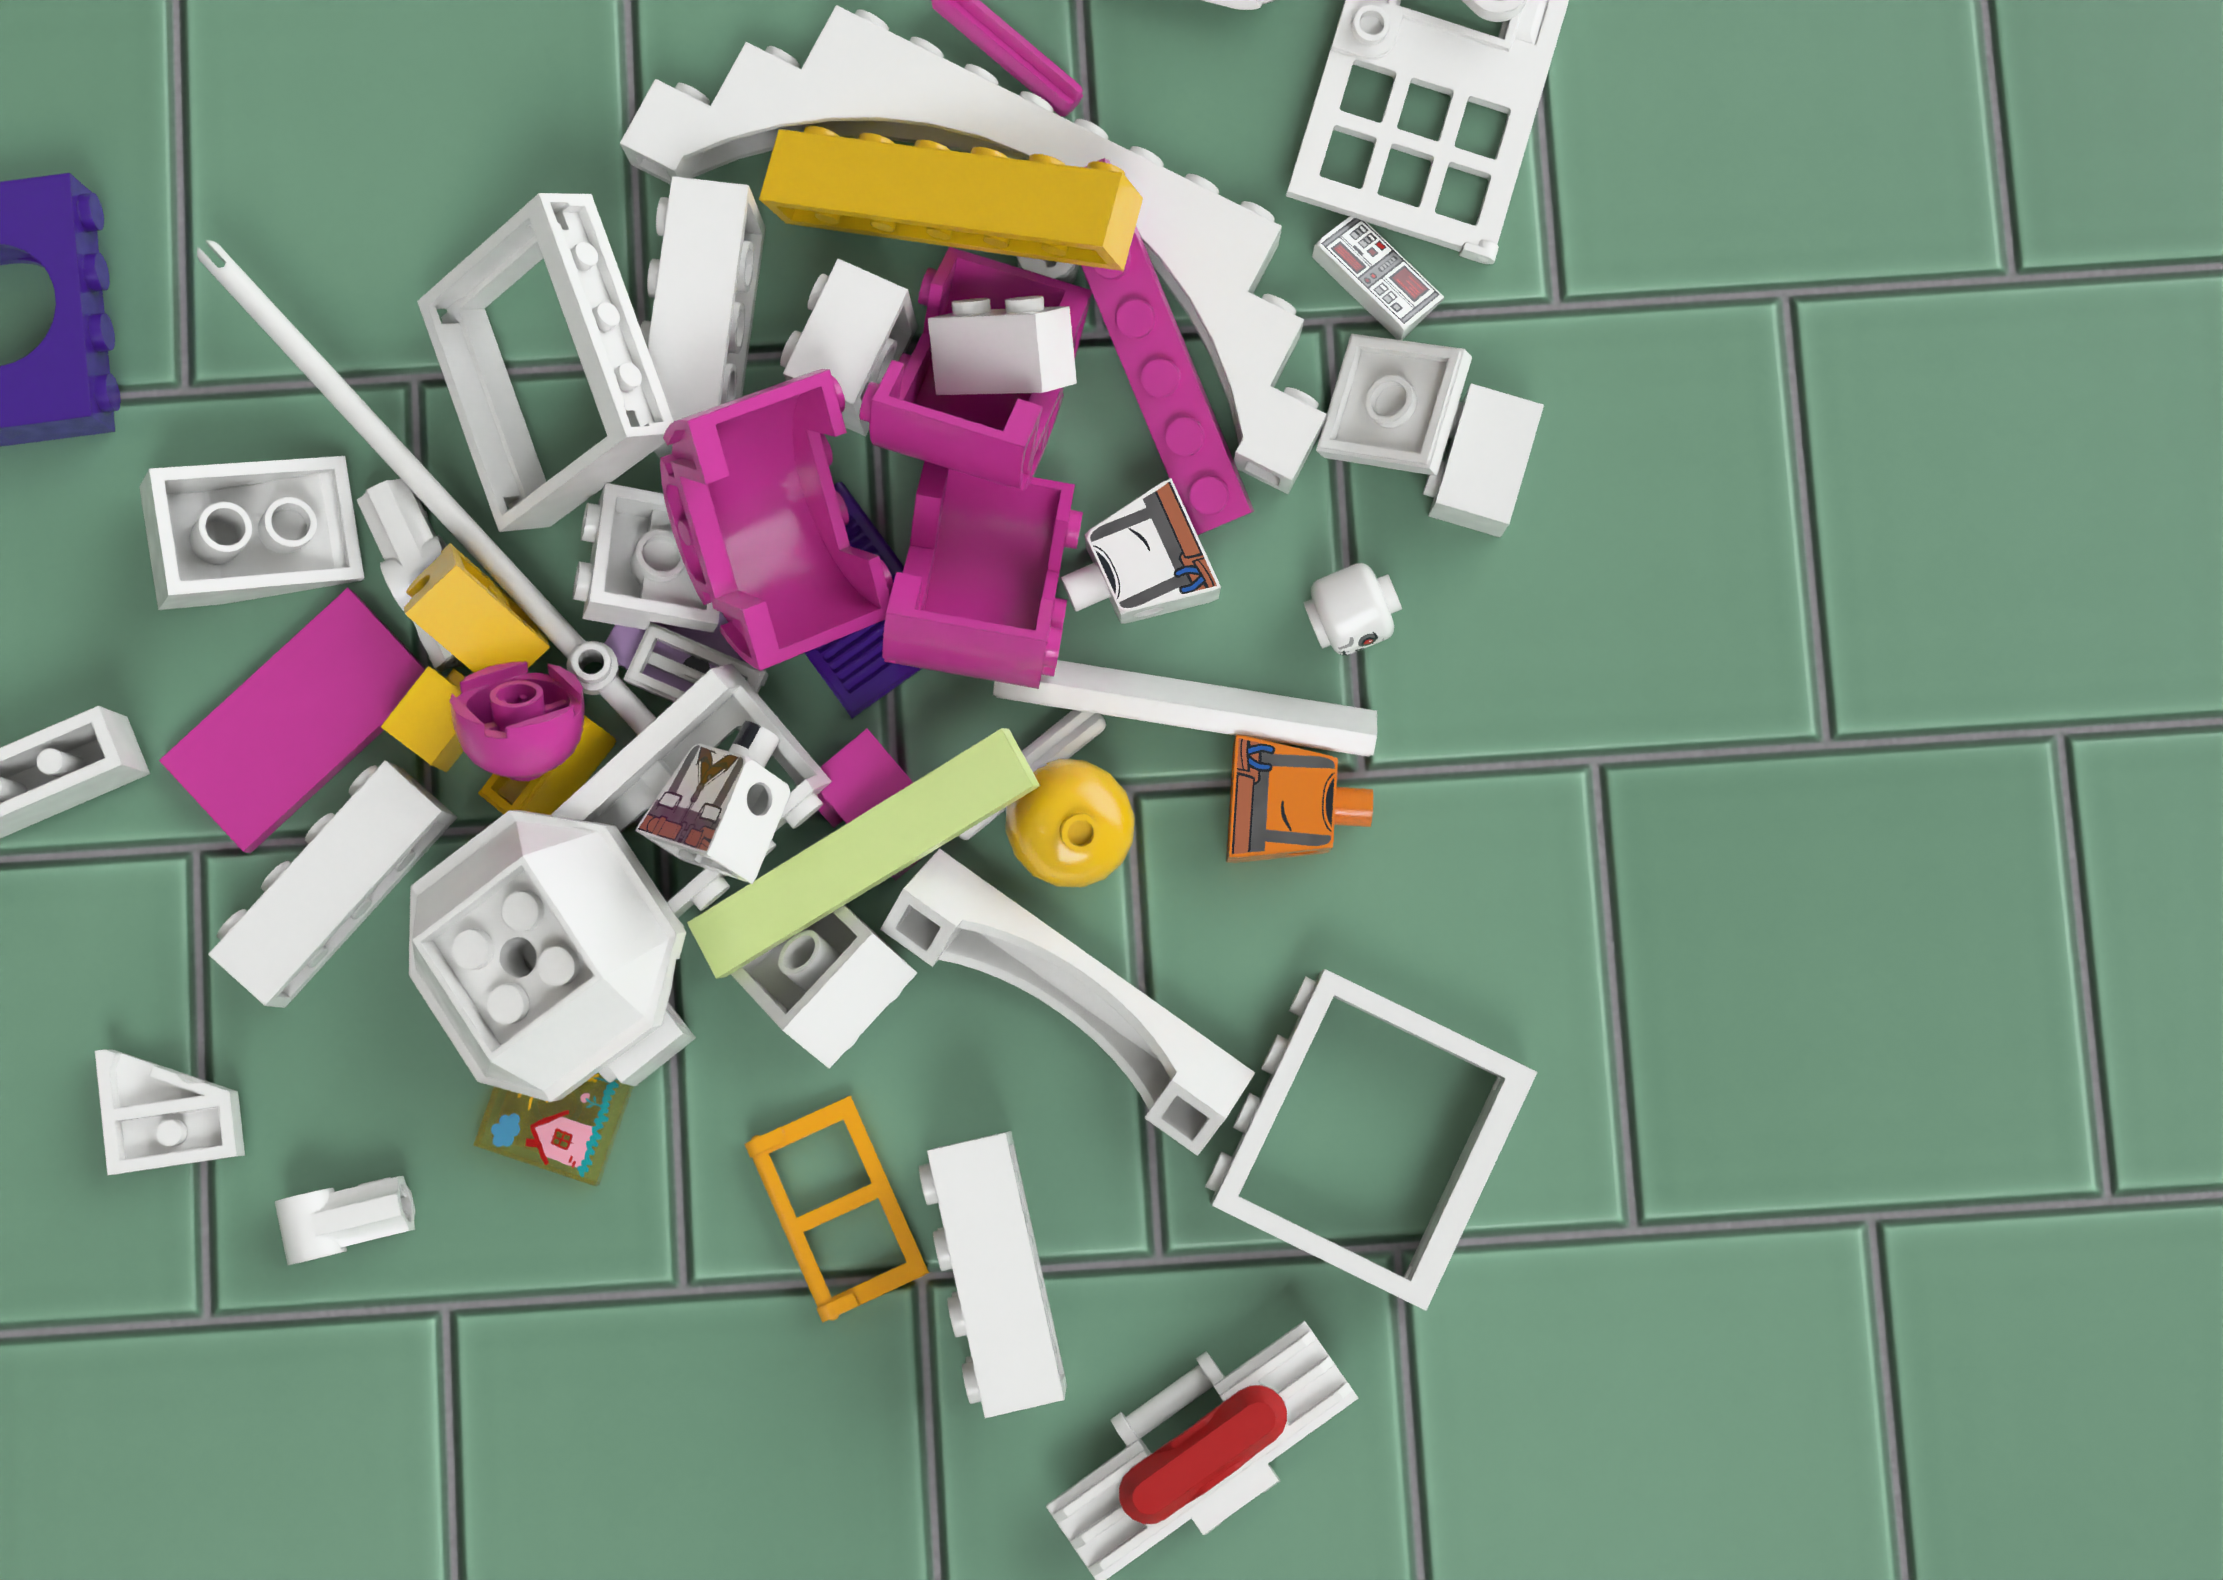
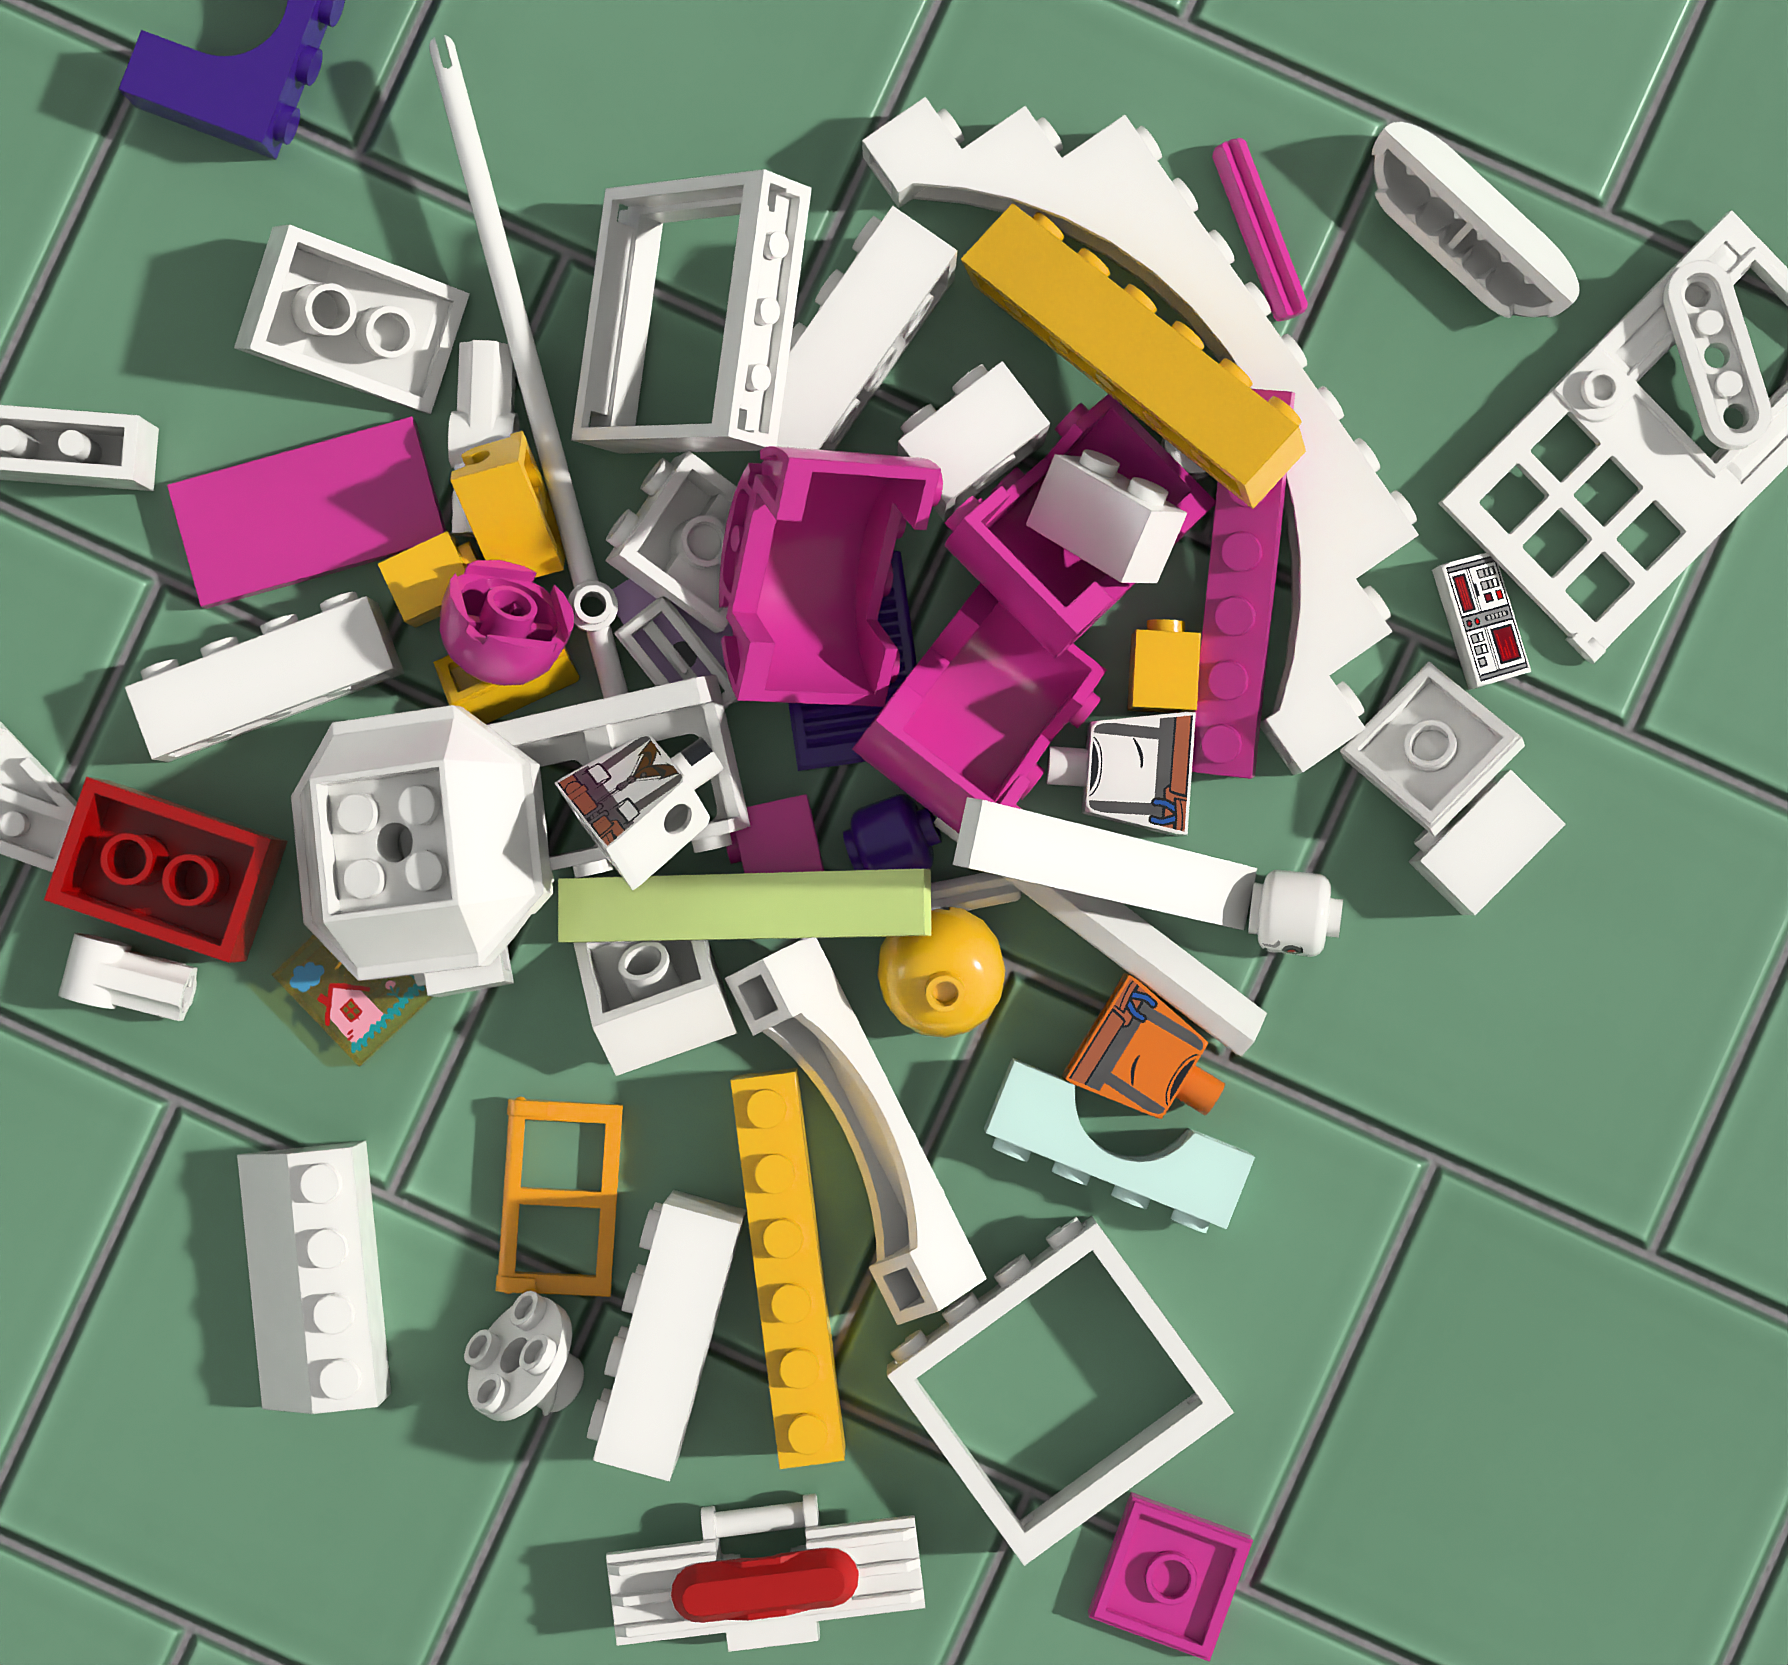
camera: 25 degrees right, 5 degrees up
none -> red brick [44,777,288,963]
none -> white slope [237,1141,391,1414]
none -> white plate [464,1291,584,1421]
none -> yellow brick [730,1067,846,1469]
none -> dark purple head [843,794,942,870]
none -> white tile [953,797,1257,930]
none -> light aqua arch [984,1058,1255,1233]
none -> dark pink tile [1088,1492,1253,1662]
none -> yellow brick [1127,619,1201,713]

